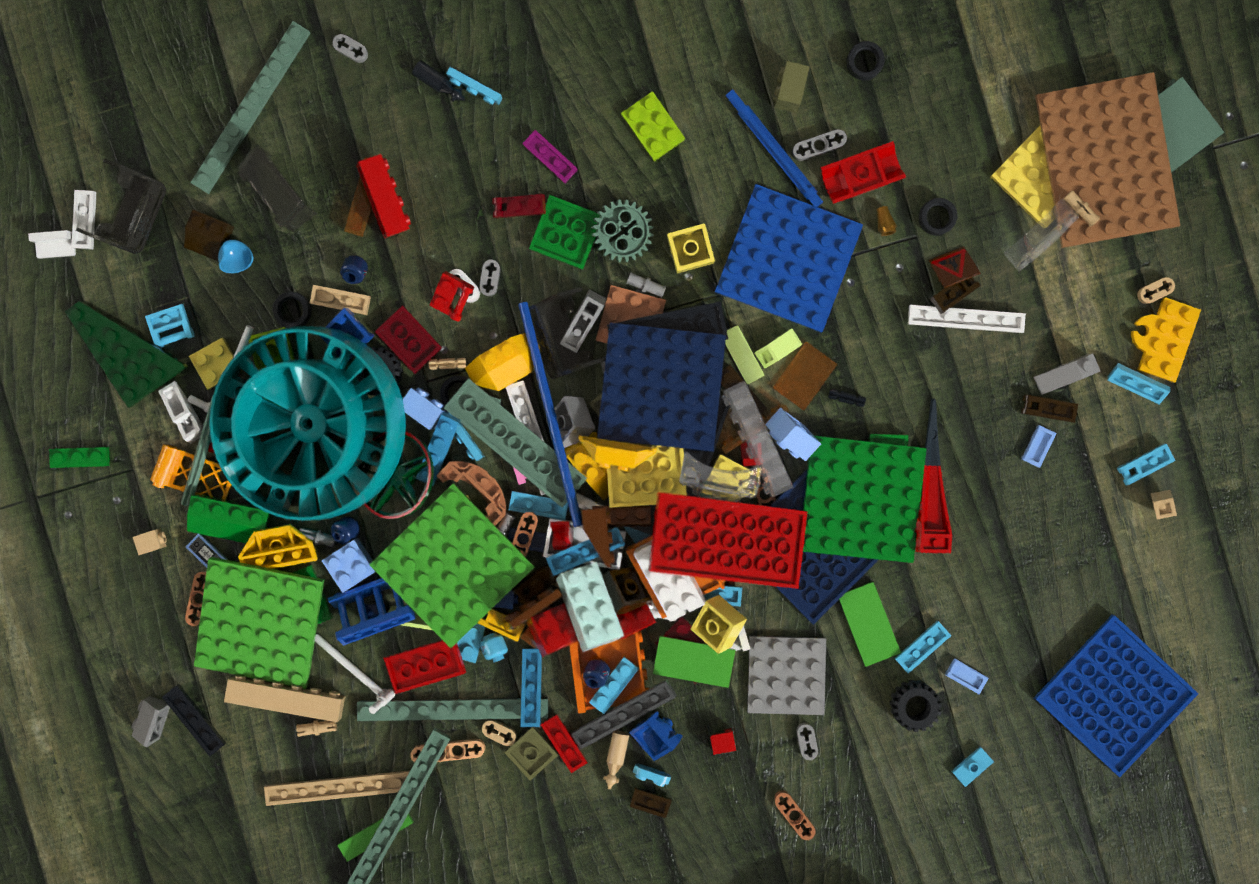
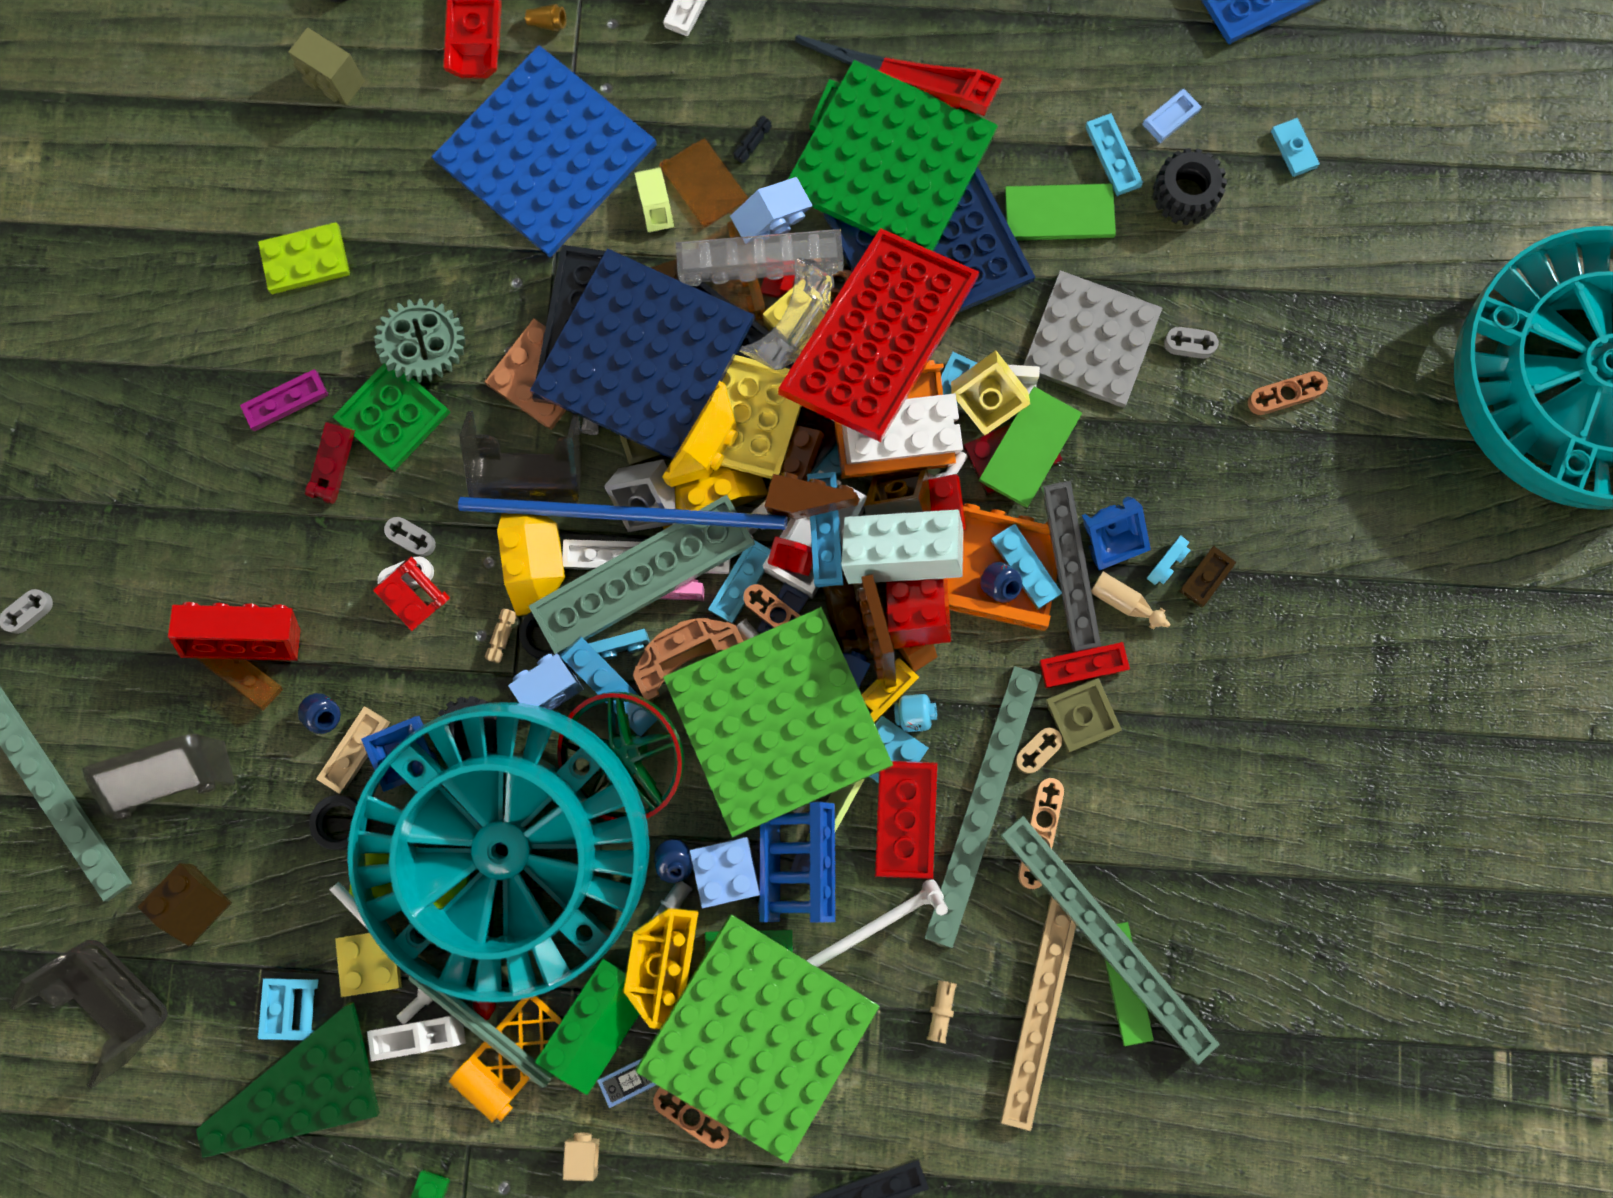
camera: 65 degrees left, 10 degrees down
white panel [28,230,76,259] -> none
white plate [71,190,96,249] -> none
dark azure helmet [218,240,253,273] -> none
tan brick [224,675,345,722] -> none
dark red plate [375,305,443,374] -> none
black wheel [412,60,465,102] -> none
medium azure plate [446,67,503,105] -> none
dark azure plate [521,649,542,727] -> none
light grey slope [560,289,606,353] -> none
light grey pin [626,272,666,298] -> none
light yellow brick [667,223,715,273] -> none
red panel [710,728,736,755] -> none
blue piece [725,89,823,208] -> none
yellowish green slope [725,325,765,385] -> none
light grey beam [792,129,847,161] -> none

